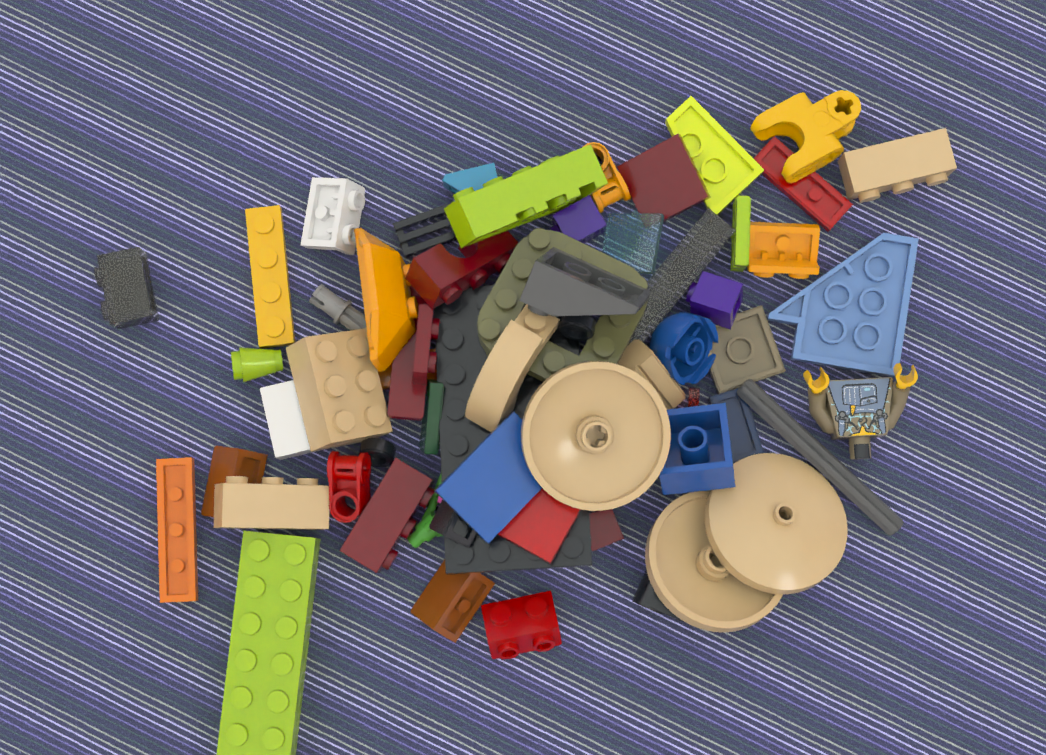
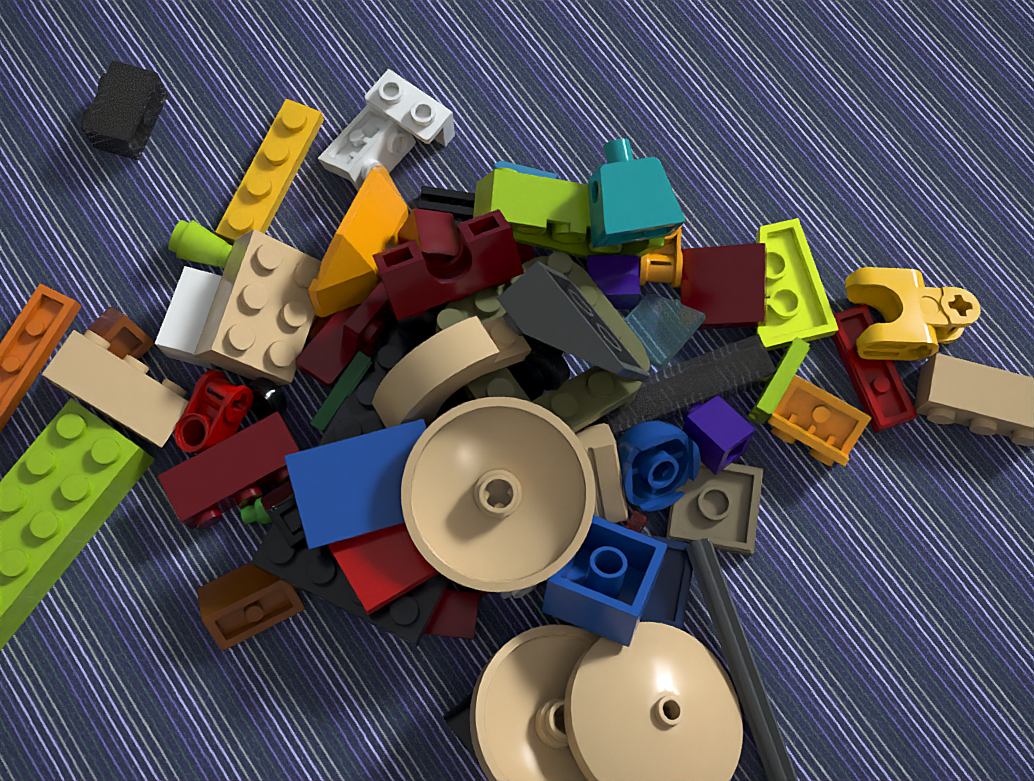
camera: 25 degrees right, 10 degrees down
light grey axle [309,284,366,330] -> none
red bracket [481,591,562,659] -> none
medium blue wing [767,233,919,378] -> none
torso [803,363,918,460] -> none
none -> white bracket [365,69,455,147]
none -> dark red arch [372,209,524,320]
none -> teal torso [588,138,685,248]

